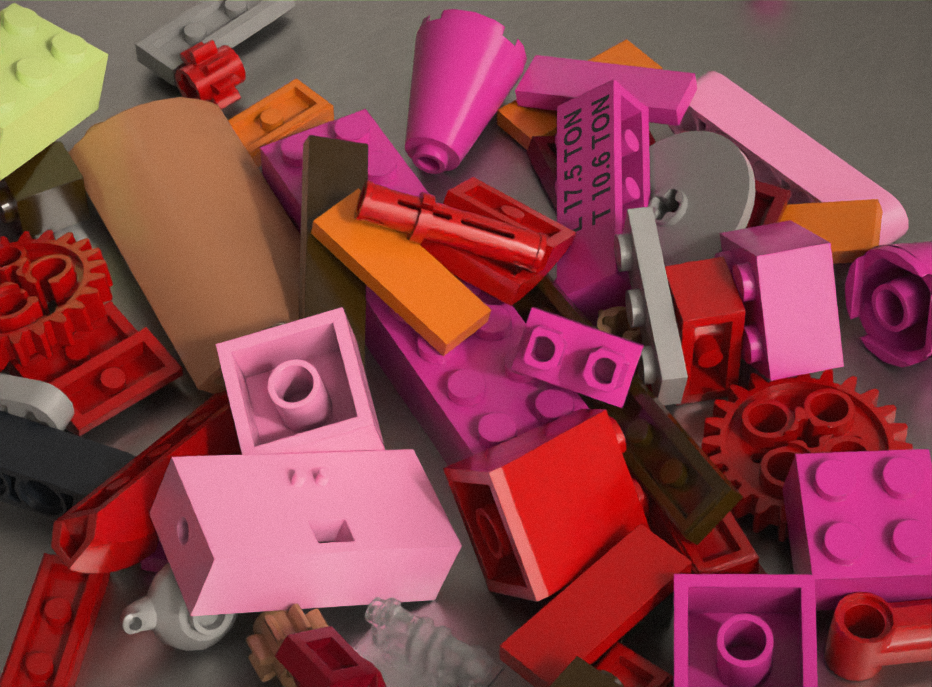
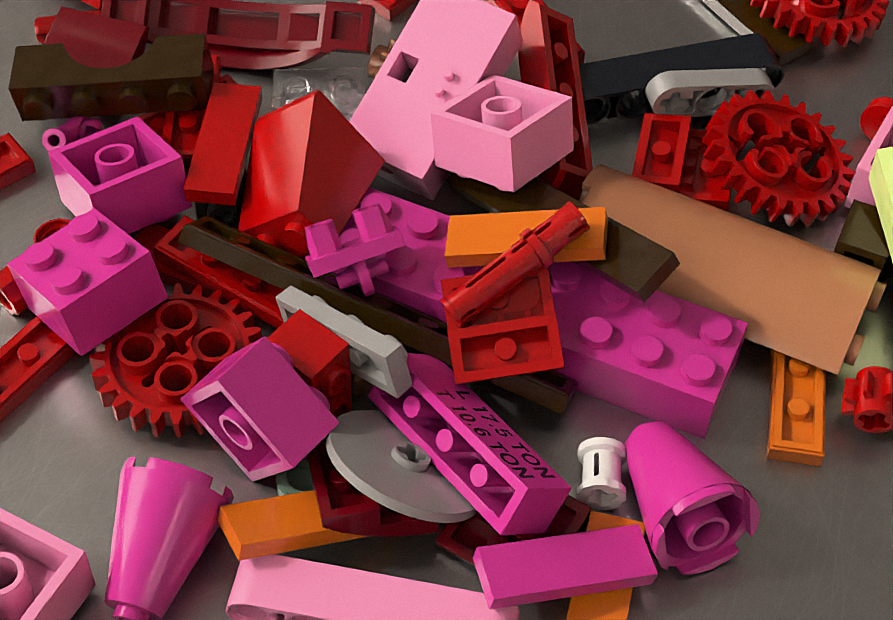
camera: 140 degrees right, 5 degrees up
none -> bush [576,437,627,510]

